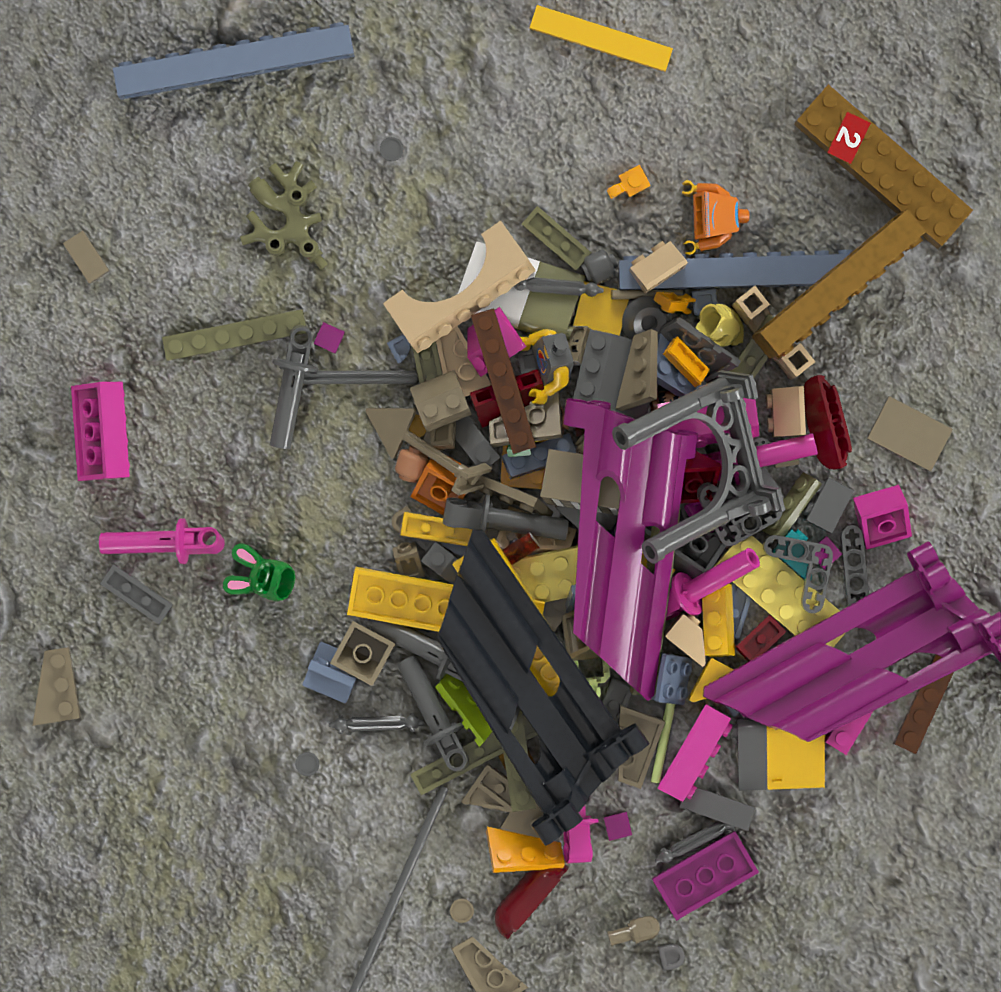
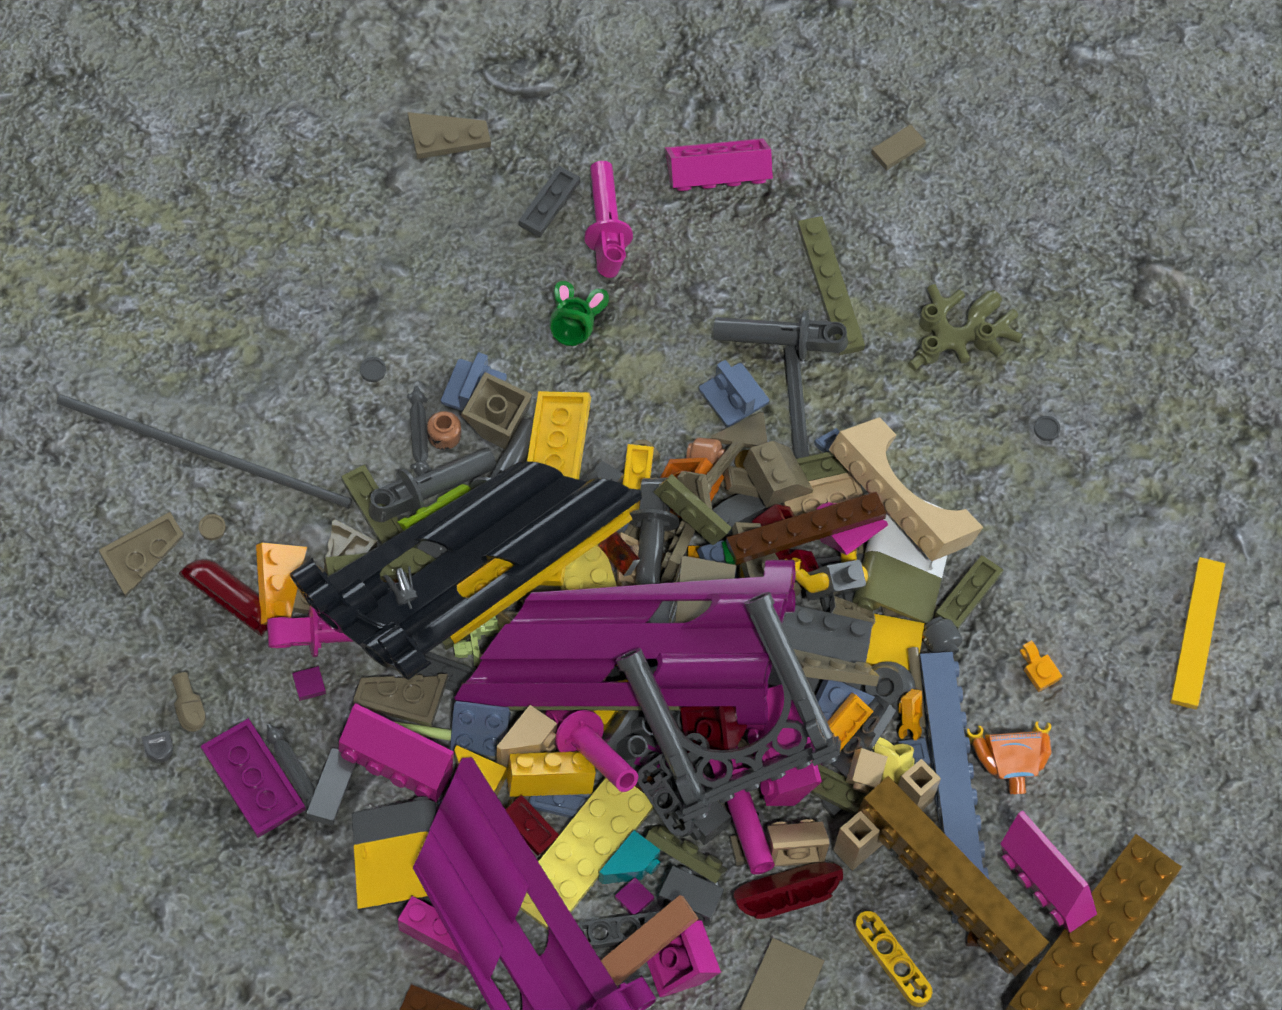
camera: 80 degrees right, 25 degrees down
sand blue brick [113,22,355,100] -> none
magenta tile [314,322,345,354] -> none
dark tan bracket [393,542,425,578] -> none
dark grey wheel [514,277,604,297] -> none
tan slope [629,241,688,294] -> none
dark grey beam [763,535,833,613] -> none
red sticker [827,112,871,164] -> none
none -> dark grey piece [384,566,418,609]
none -> nougat head [427,411,461,450]
none -> nougat tile [601,895,699,986]
none -> olive plate [654,474,732,545]
none -> sand blue bracket [699,360,769,427]
none -> tan brick [846,748,888,793]
none -> yellow beam [855,911,932,1007]
none -> dark pink slope [1000,810,1097,933]

